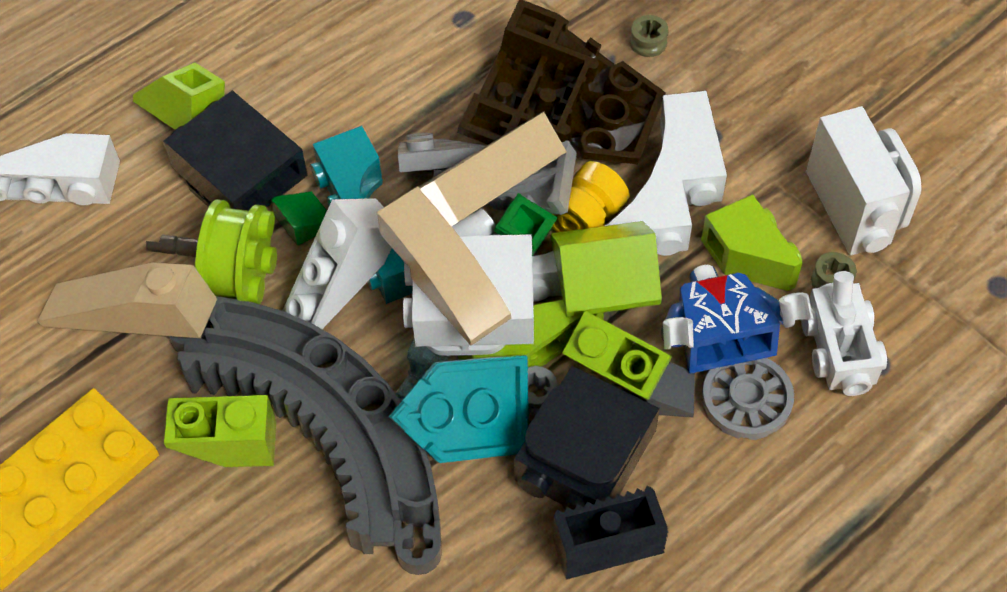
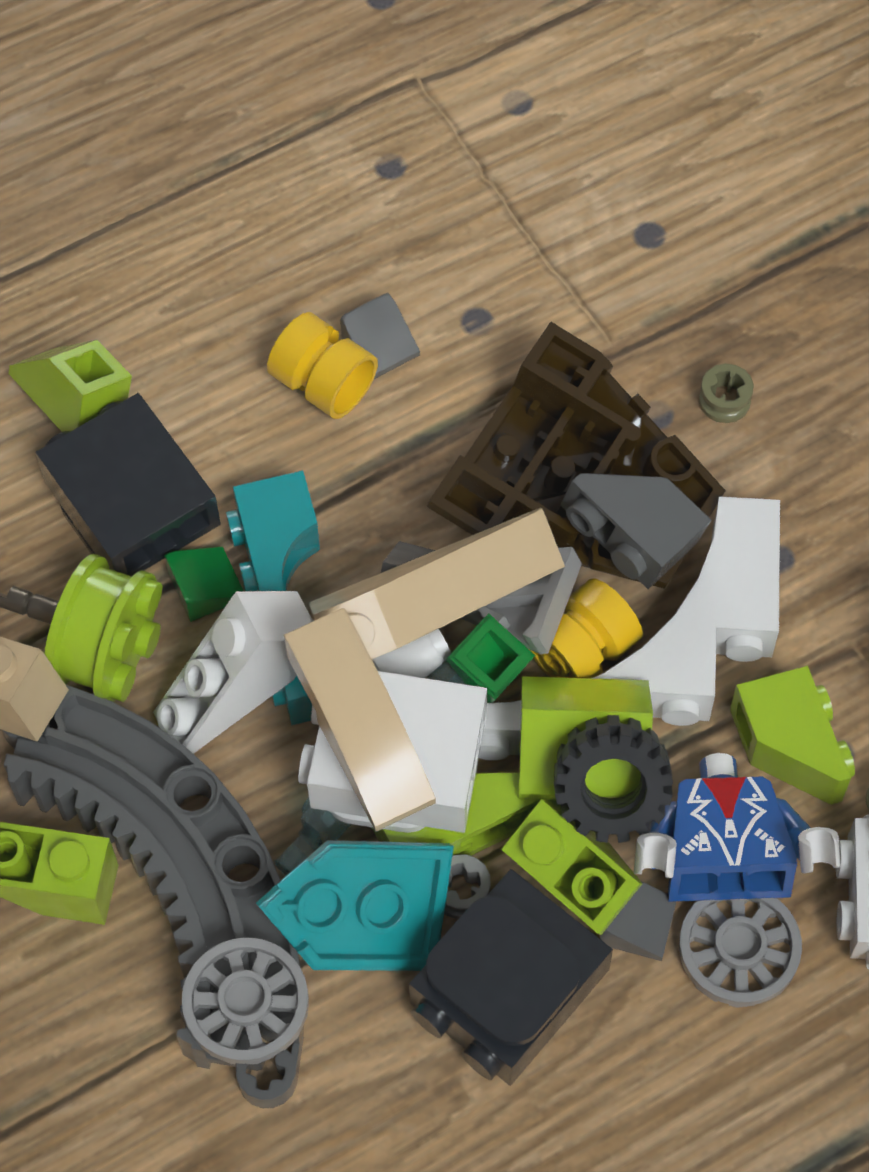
camera: 10 degrees right, 5 degrees up
light grey wing [398,133,486,172] -> none
black brick [553,486,669,580] -> none
none -> light grey wheel [182,938,309,1064]
none -> yellow wheel [267,312,378,420]
none -> dark grey slope [340,293,420,379]
none -> black tyre [554,715,673,843]
none -> dark grey slope [560,473,712,589]

